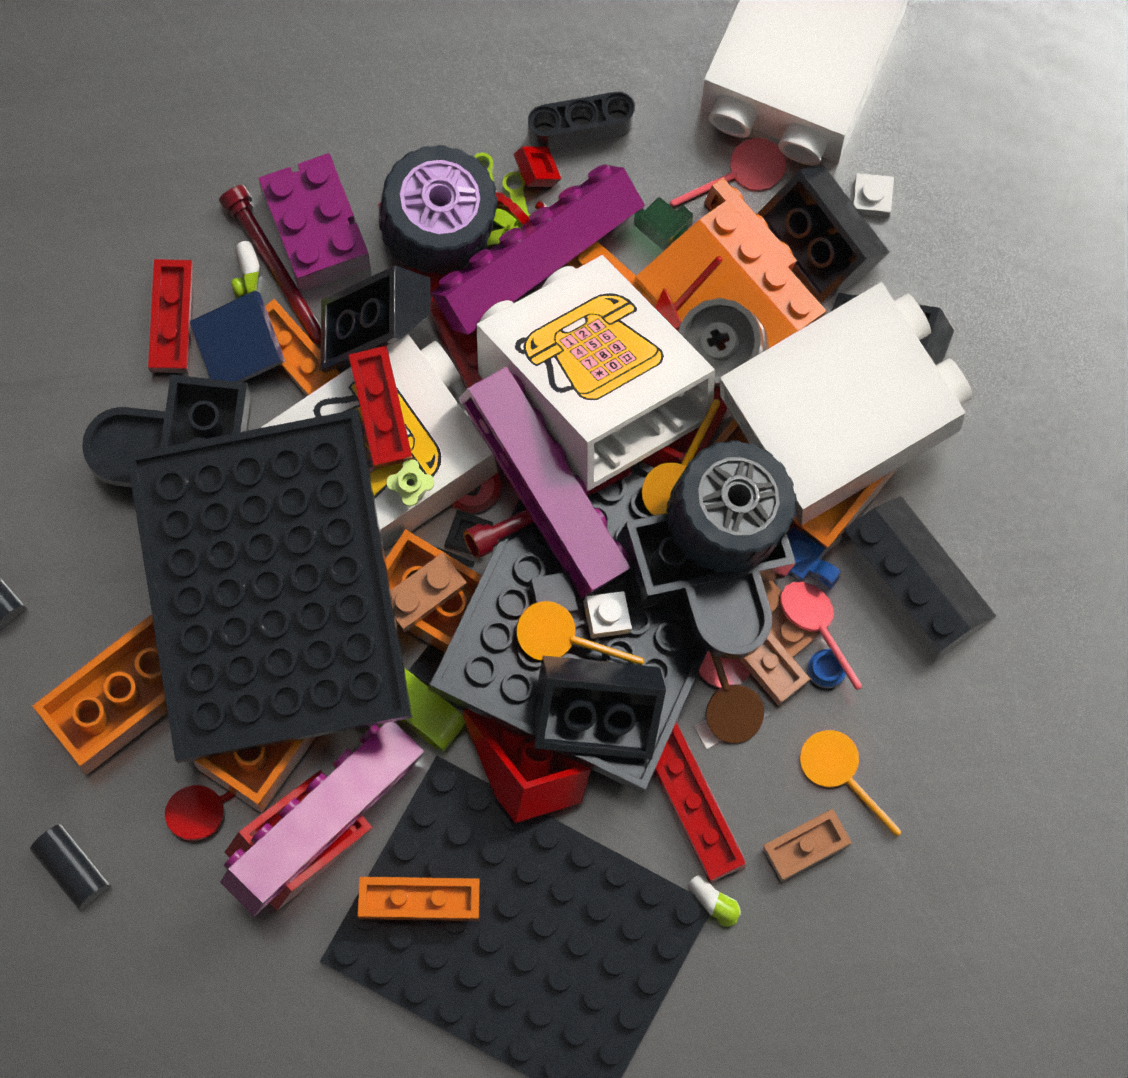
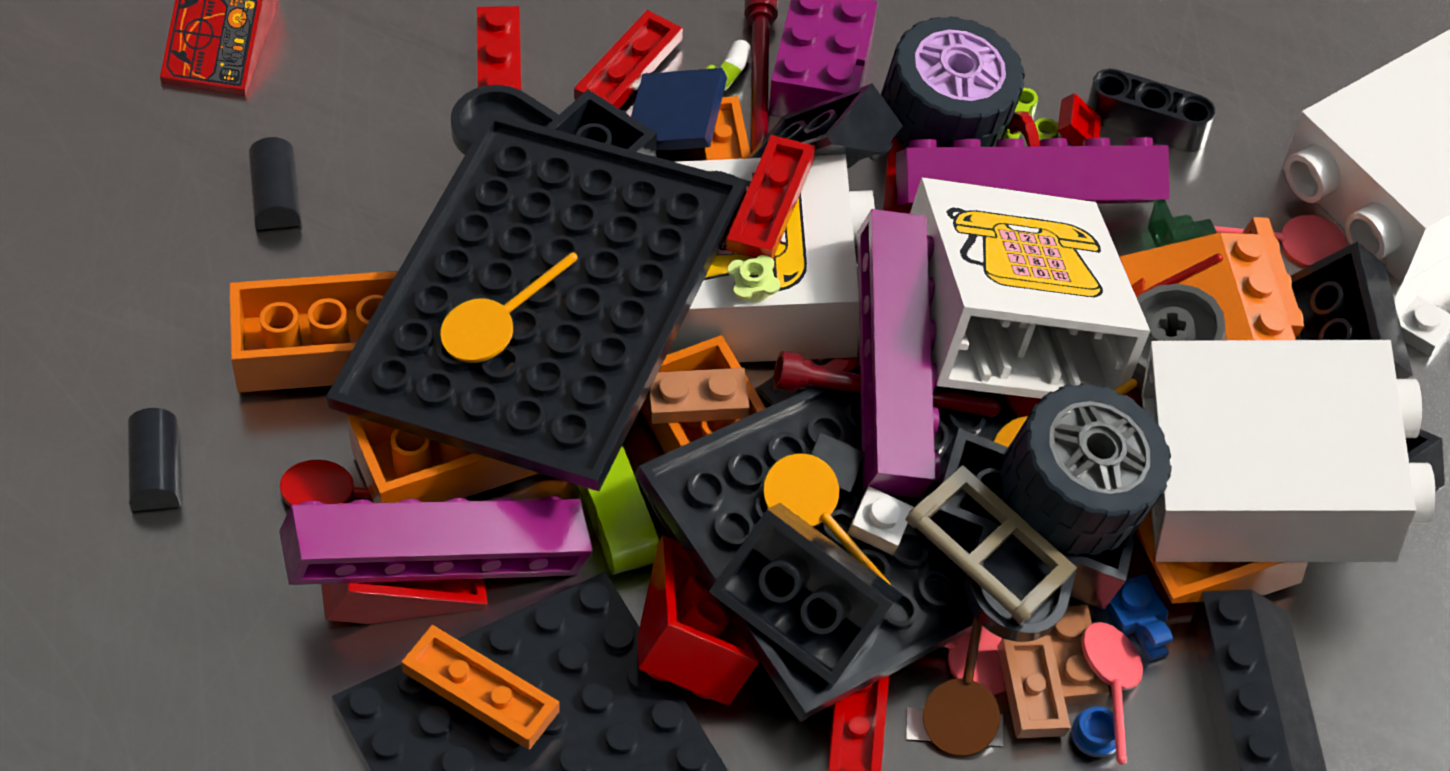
camera: 30 degrees right, 20 degrees down
none -> light orange piece [440,253,578,363]
none -> red plate [477,6,521,90]
none -> dark tan window [905,465,1077,625]

